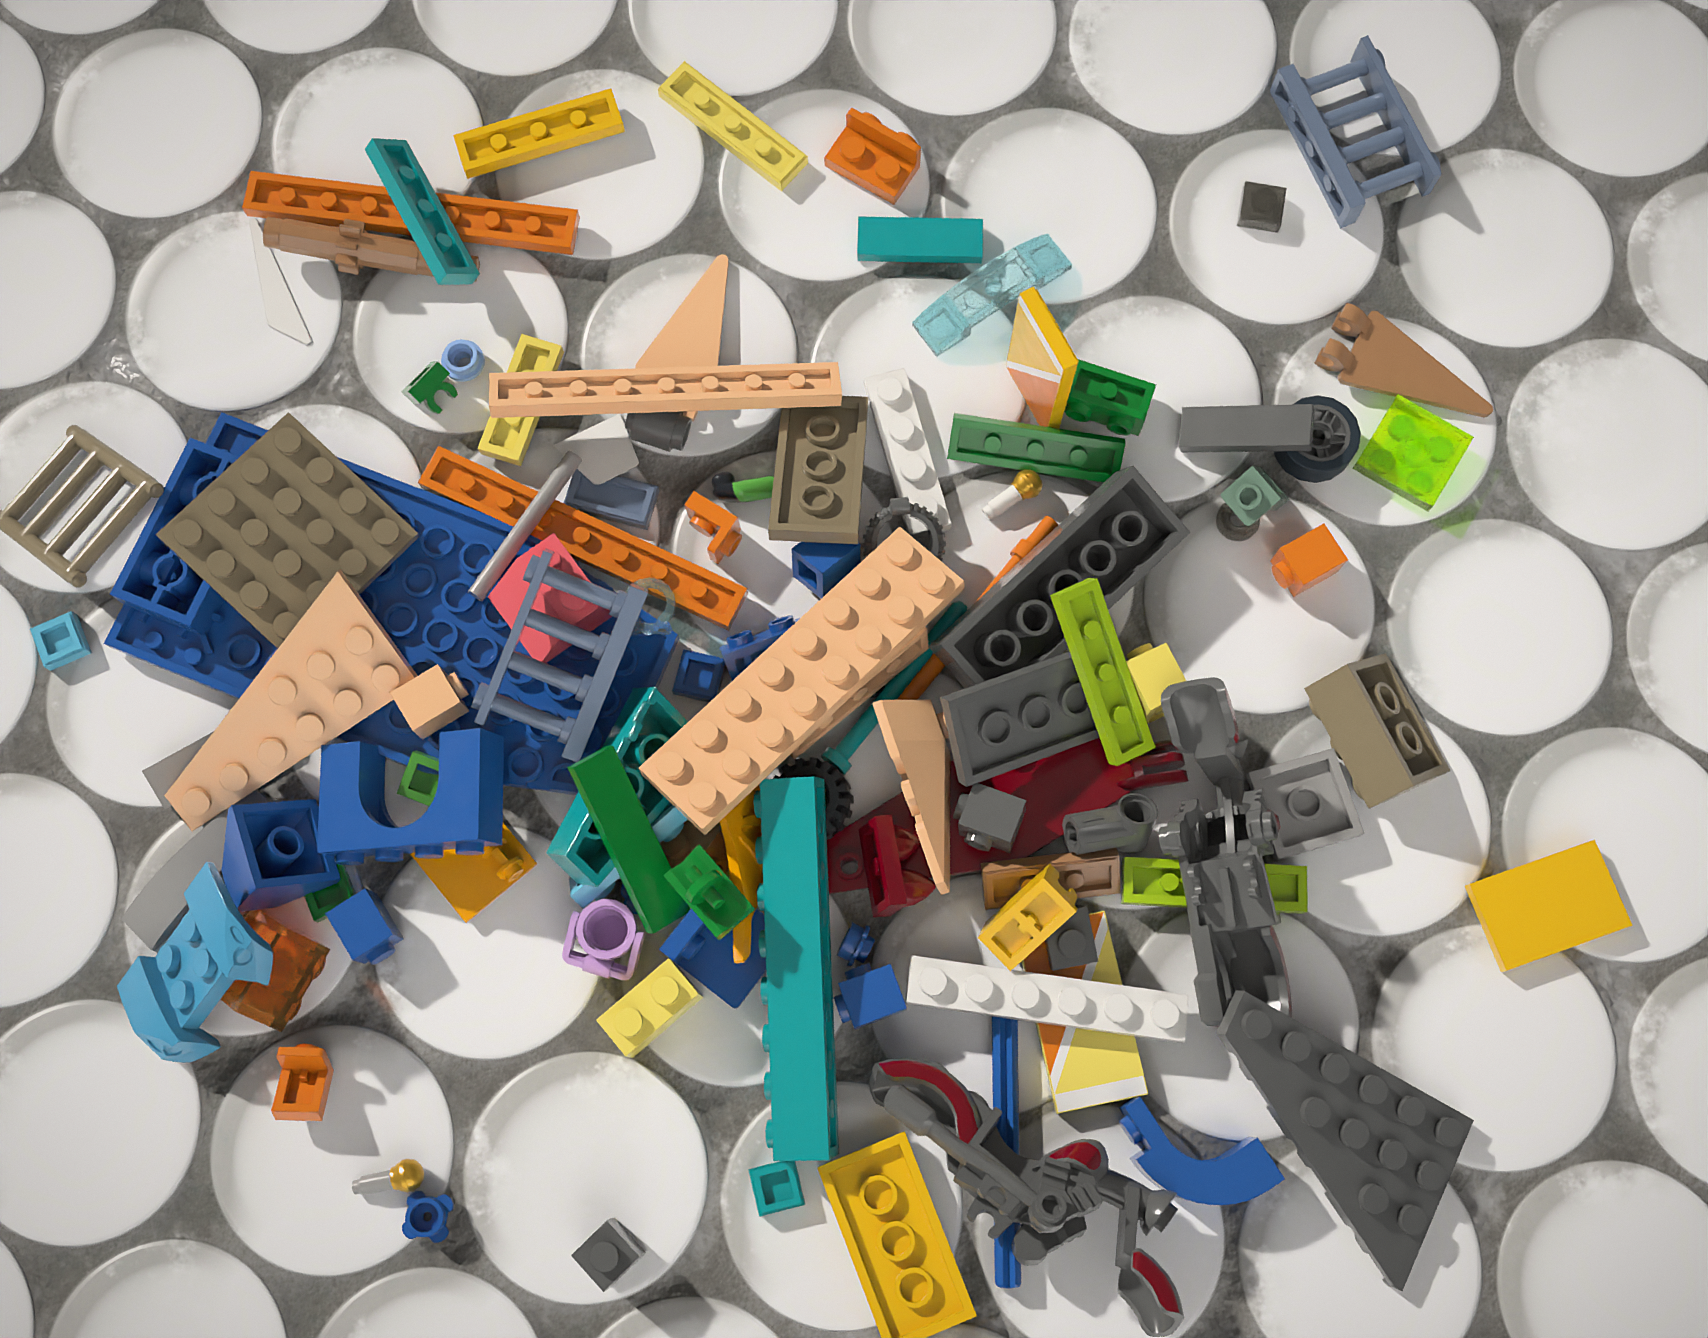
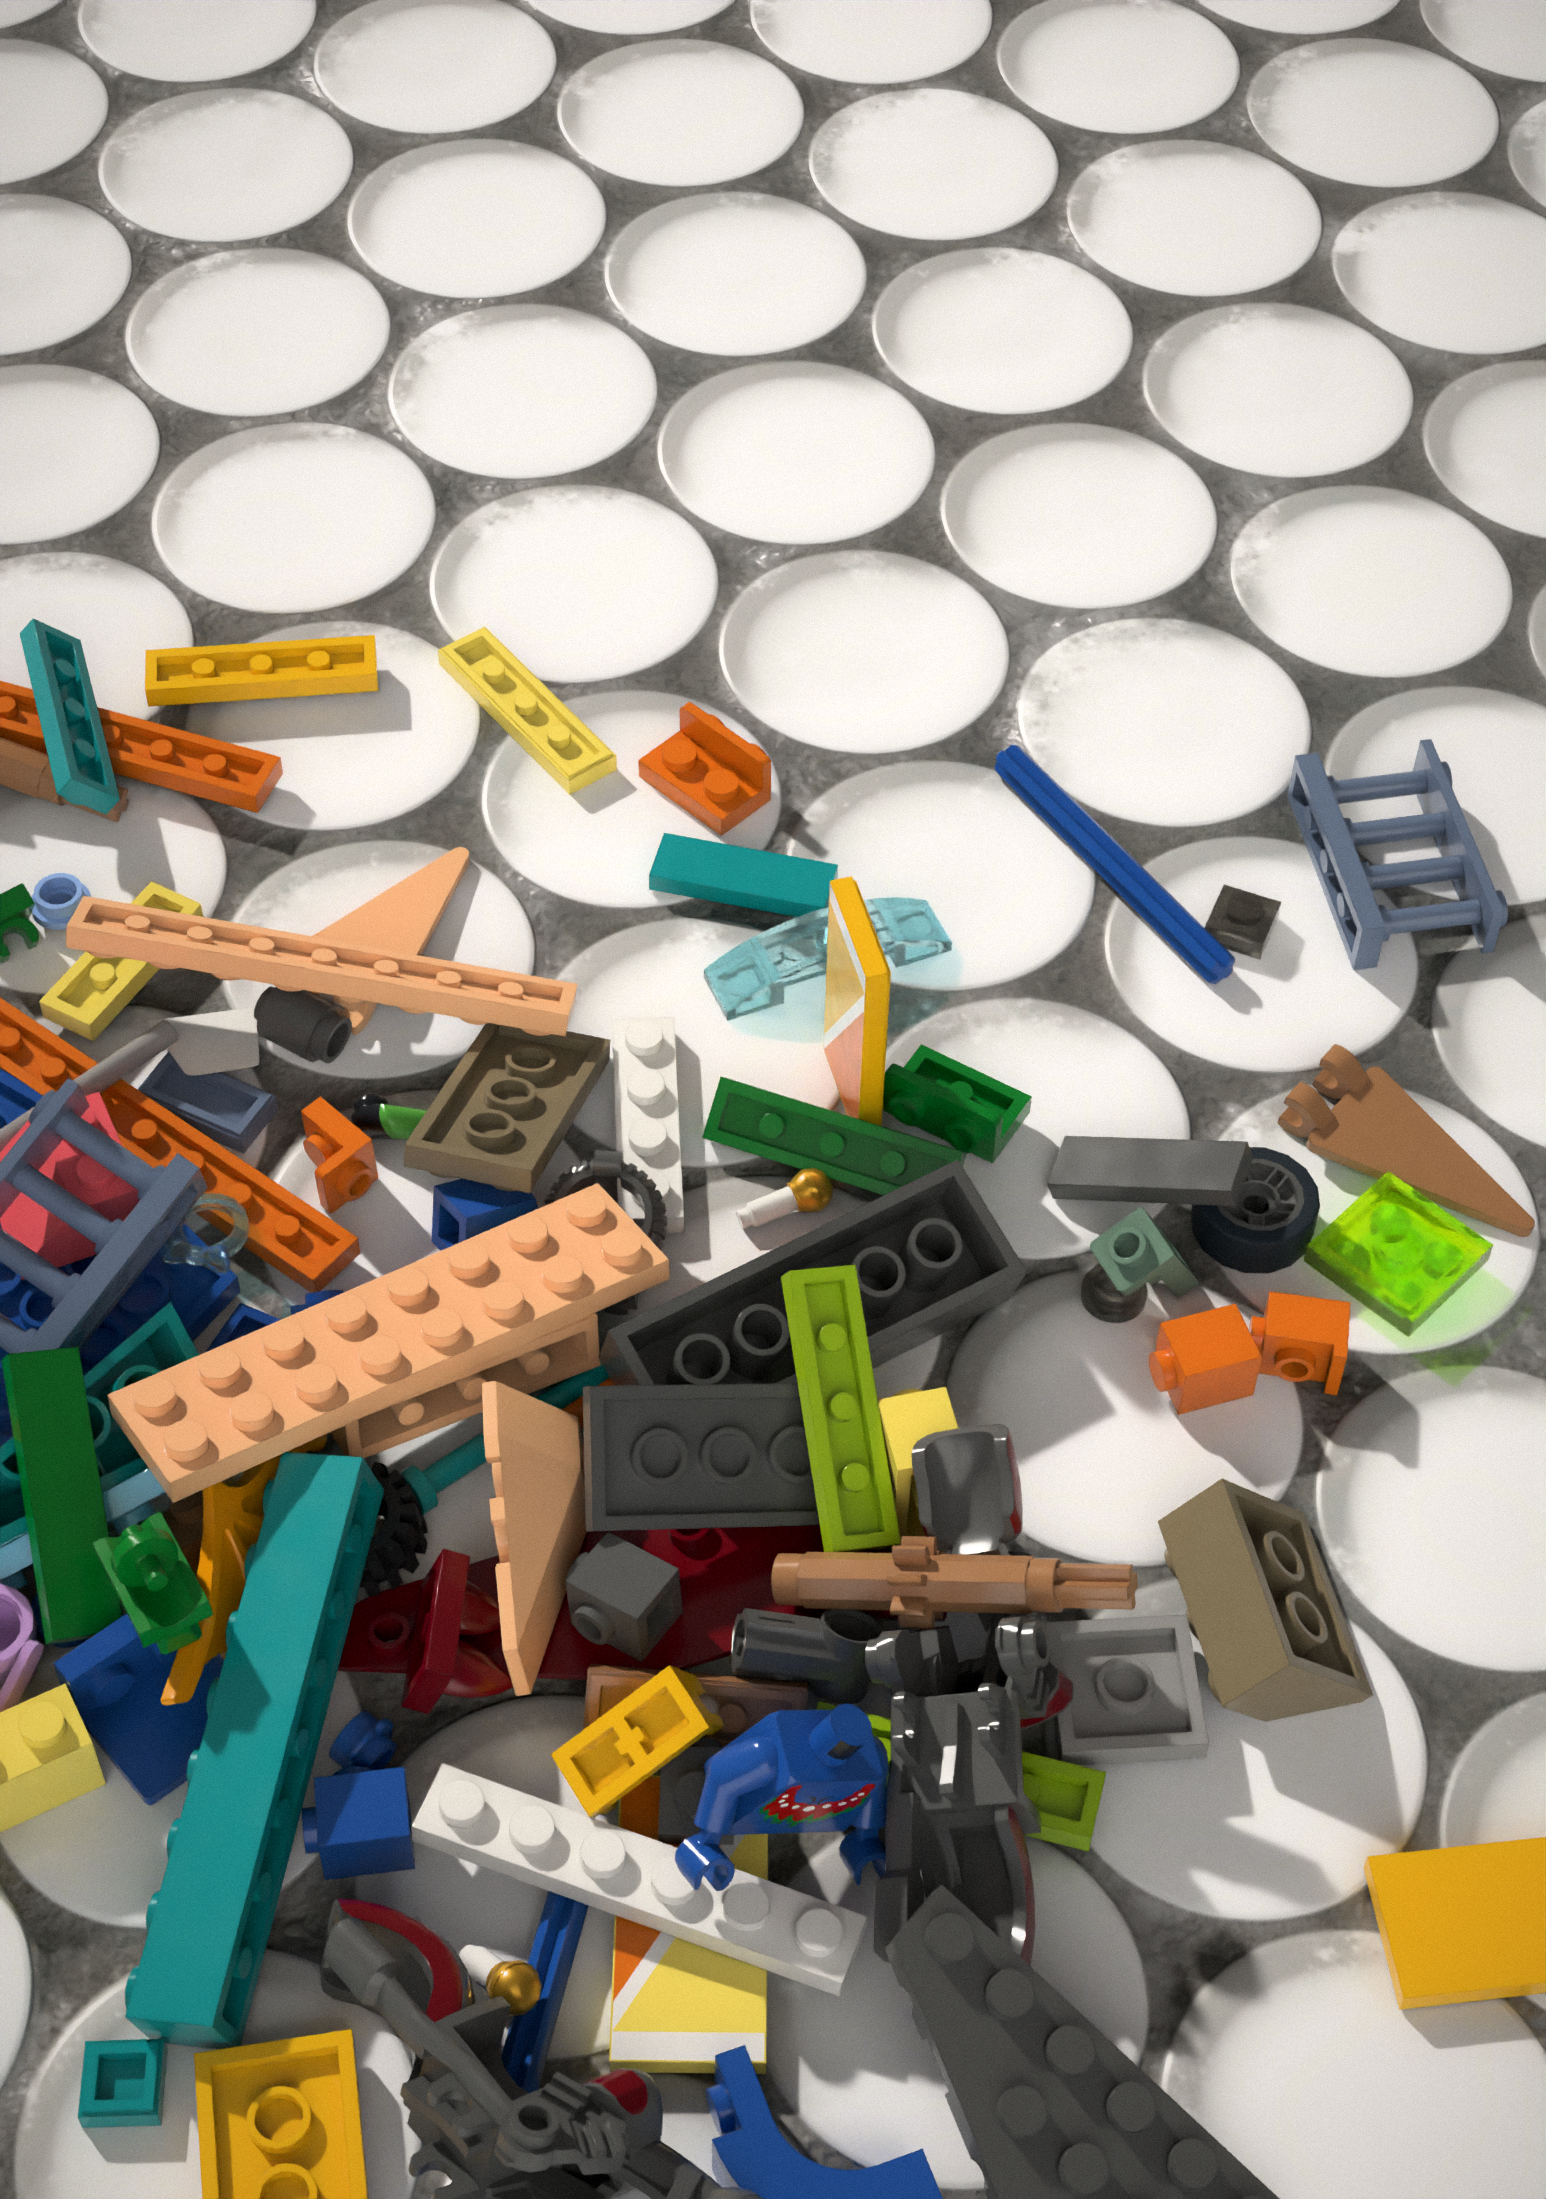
camera: 10 degrees right, 25 degrees down
none -> pearl gold piece [459,1944,542,2016]
none -> blue torso [675,1703,889,1891]
none -> medium nougat piece [771,1536,1138,1629]
none -> blue axle [994,745,1235,984]
none -> orange brick [1249,1291,1350,1395]

